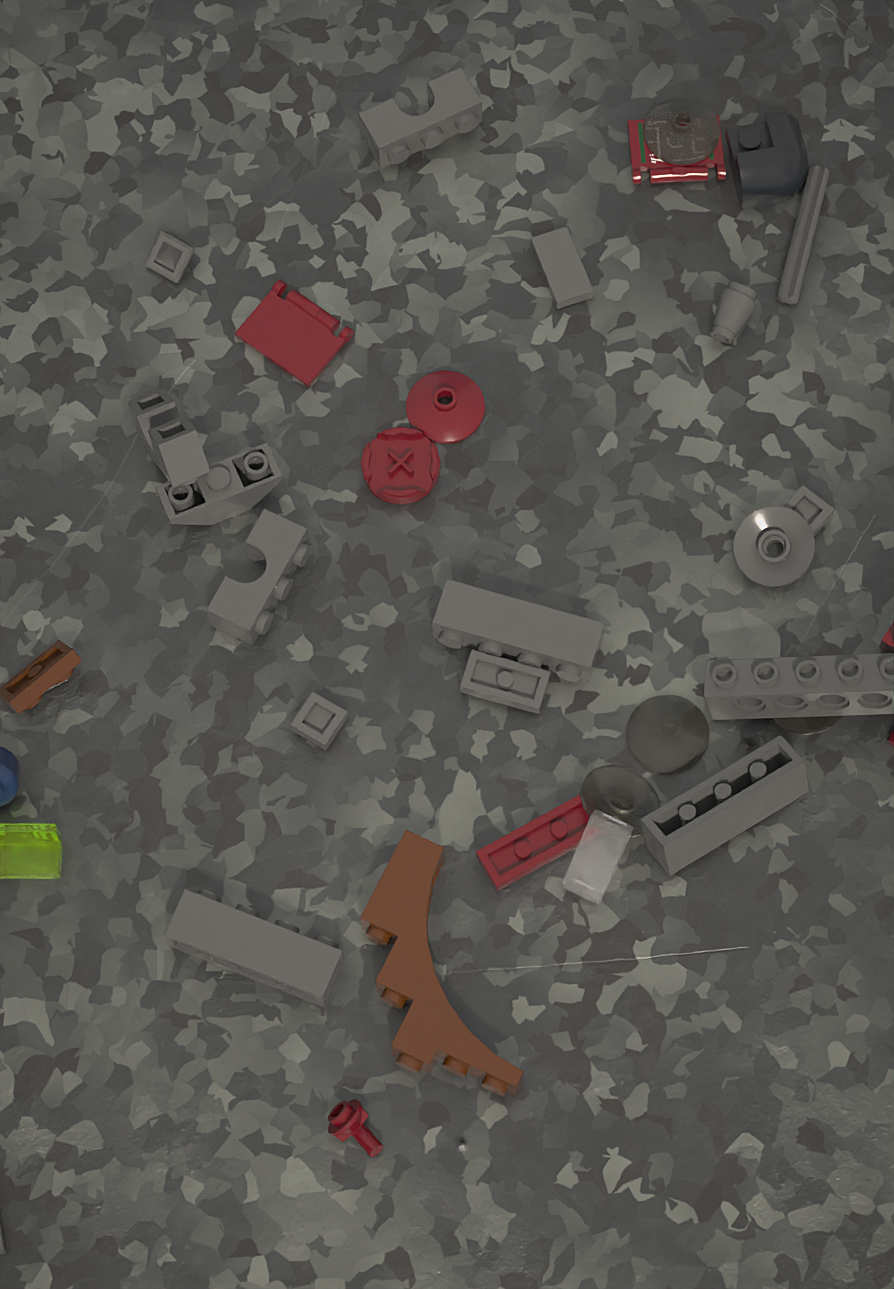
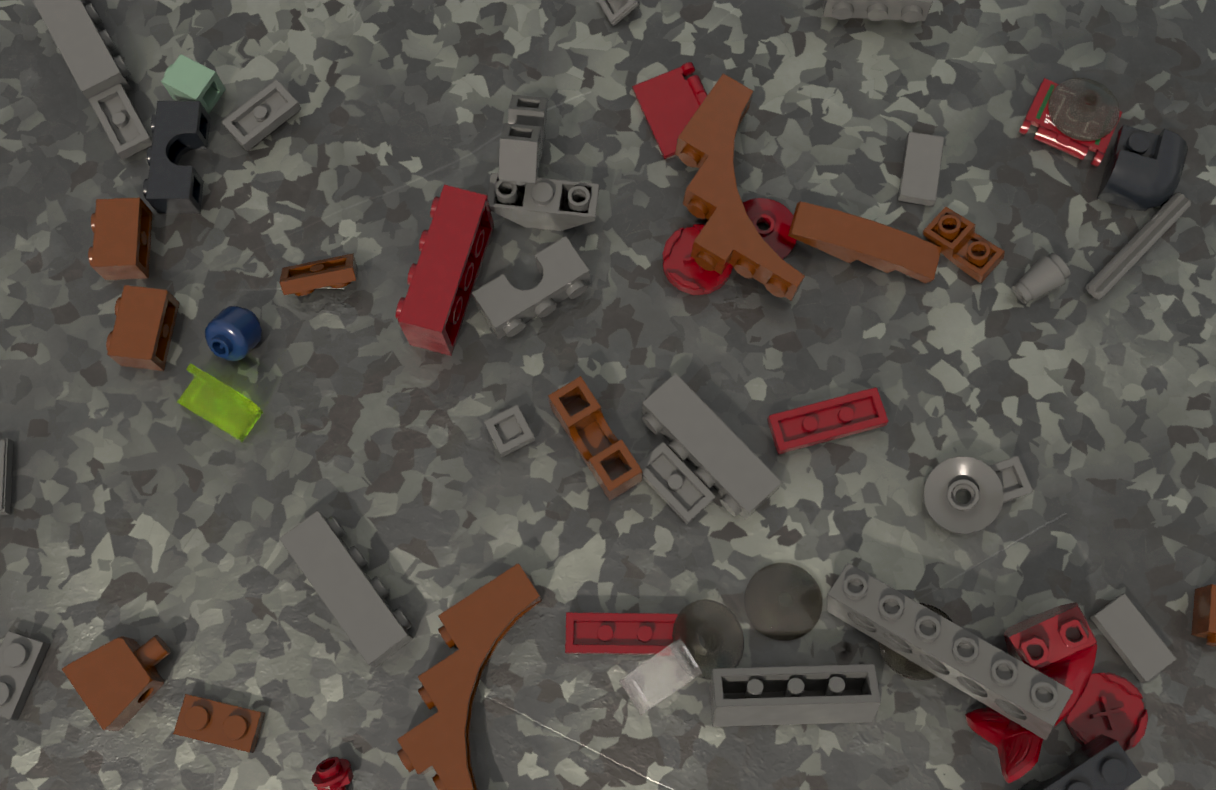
camera: 30 degrees right, 5 degrees up
none -> reddish brown torso [62,635,171,731]
none -> reddish brown plate [173,694,265,753]
none -> dark red brick [395,185,494,356]
none -> reddish brown arch [548,376,643,501]
none -> reddish brown arch [675,74,805,301]
none -> dark red plate [767,387,889,454]
none -> reddish brown slope [788,201,942,284]
none -> reddish brown slope [923,207,1005,283]

